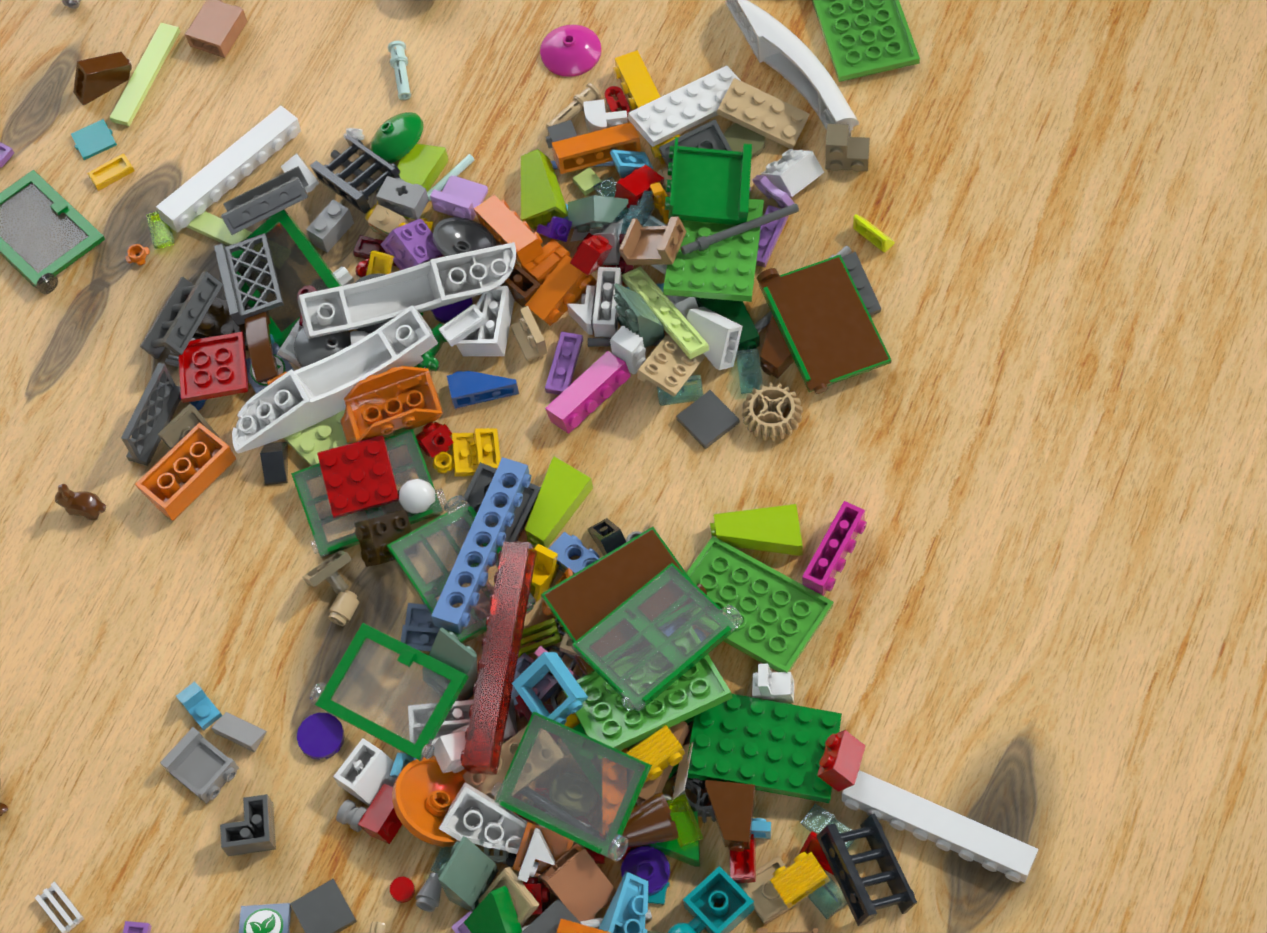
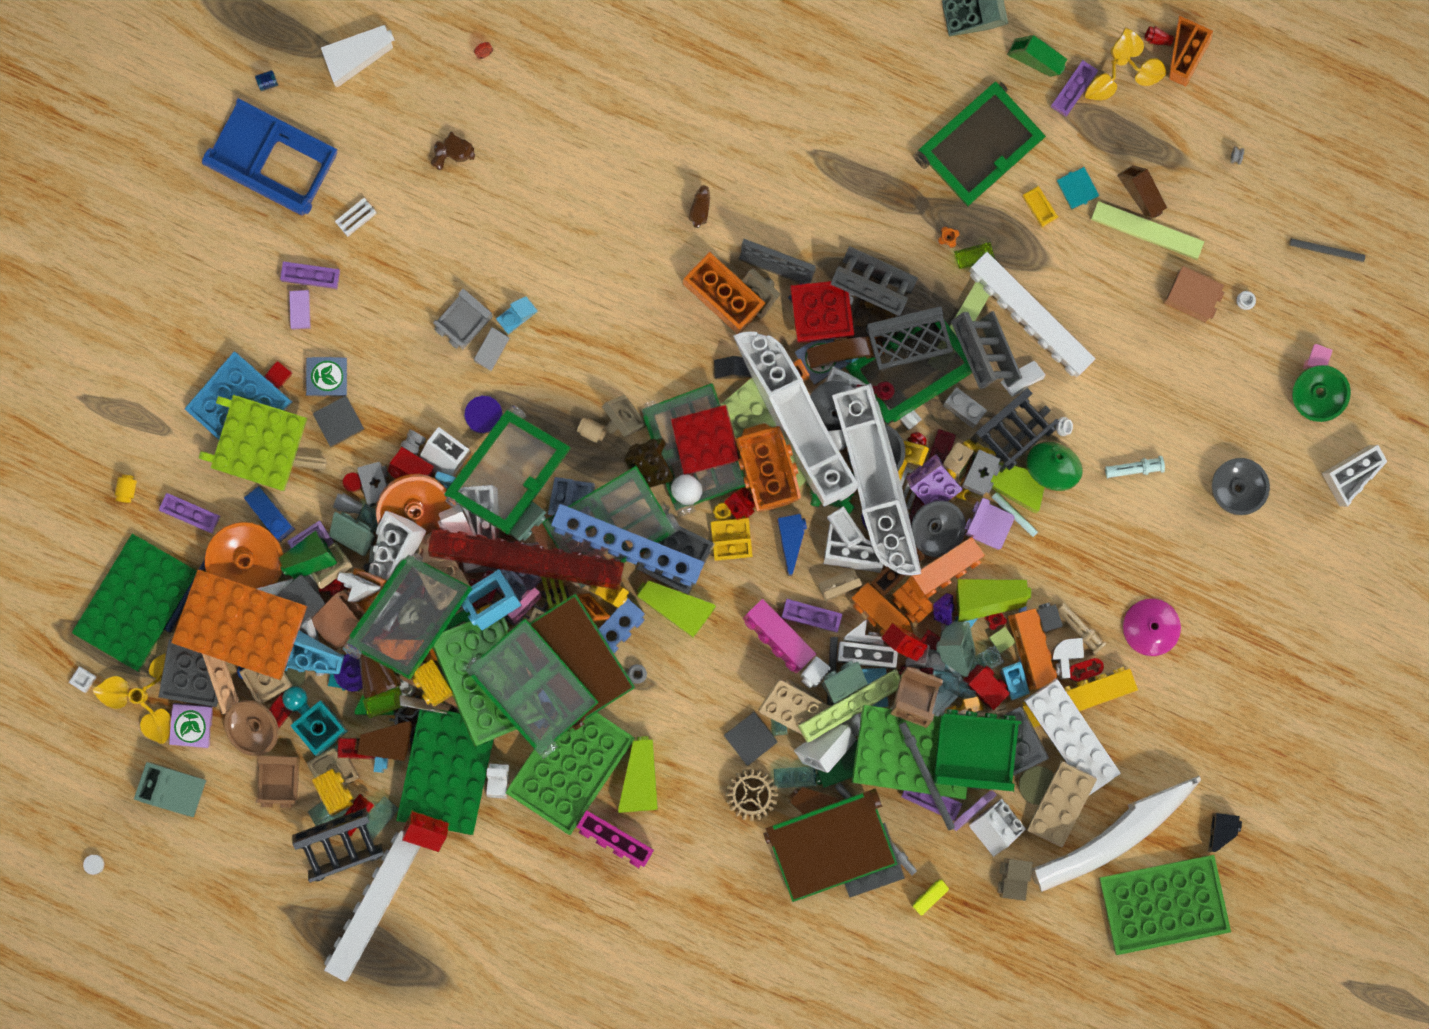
camera: 80 degrees right, 20 degrees up
dark grey brick [220,794,276,856] -> none
black slope [588,518,626,556] -> none
none -> light grey brick [357,462,388,507]
none -> red plate [984,613,1007,630]

